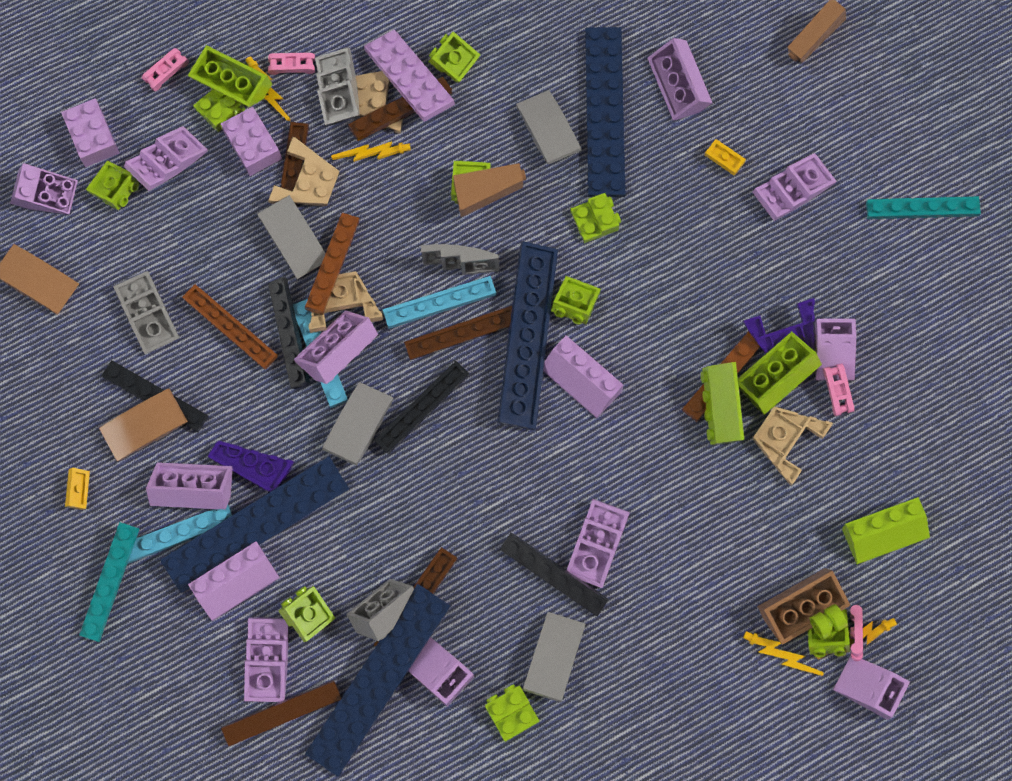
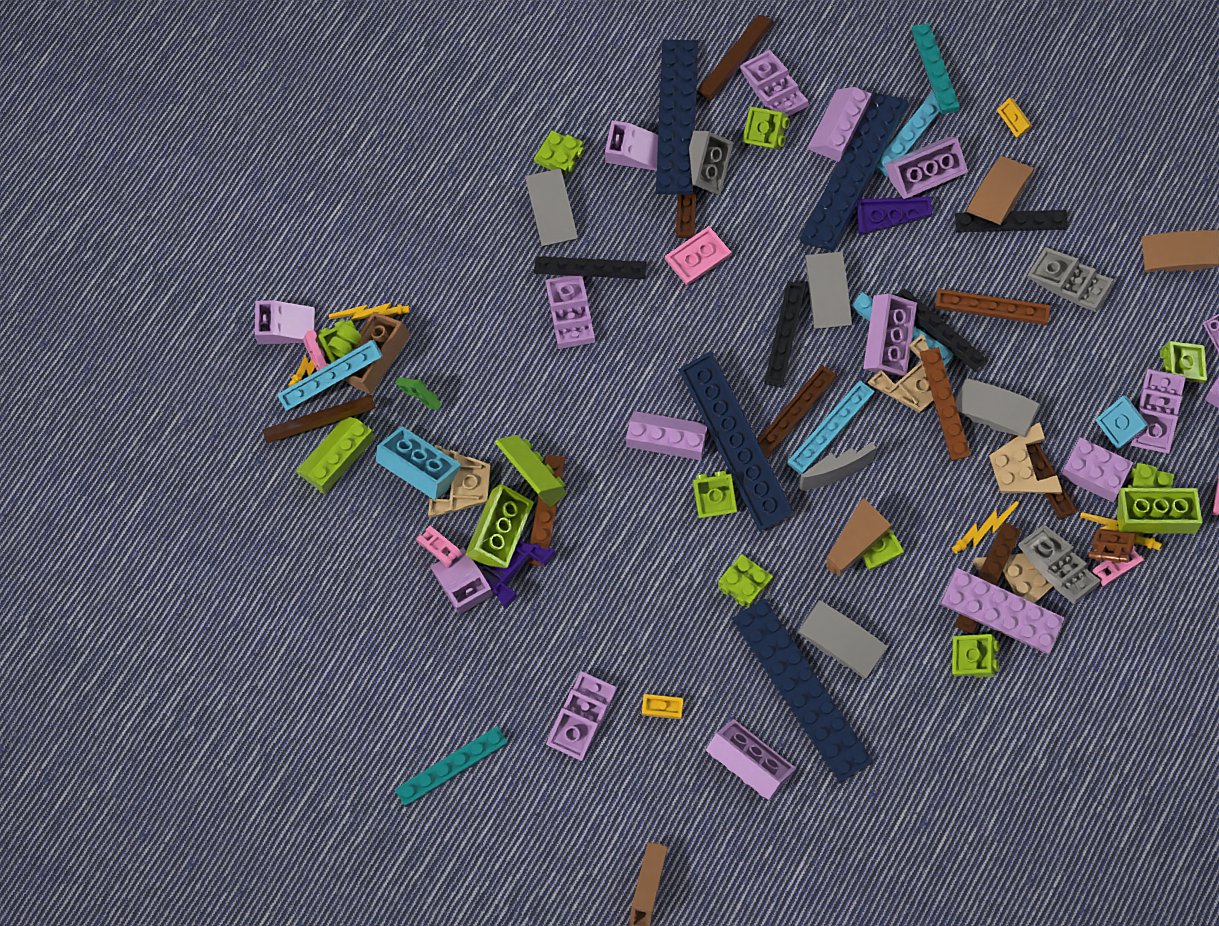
camera: 150 degrees right, 5 degrees down
none -> reddish brown tile [263,395,376,443]
none -> medium azure plate [277,339,383,411]
none -> medium azure slope [376,426,461,500]
none -> bright green plate [395,377,442,410]
none -> bright pink plate [665,226,732,286]
none -> dark orange plate [1089,529,1136,564]
none -> medium azure plate [1095,396,1149,450]

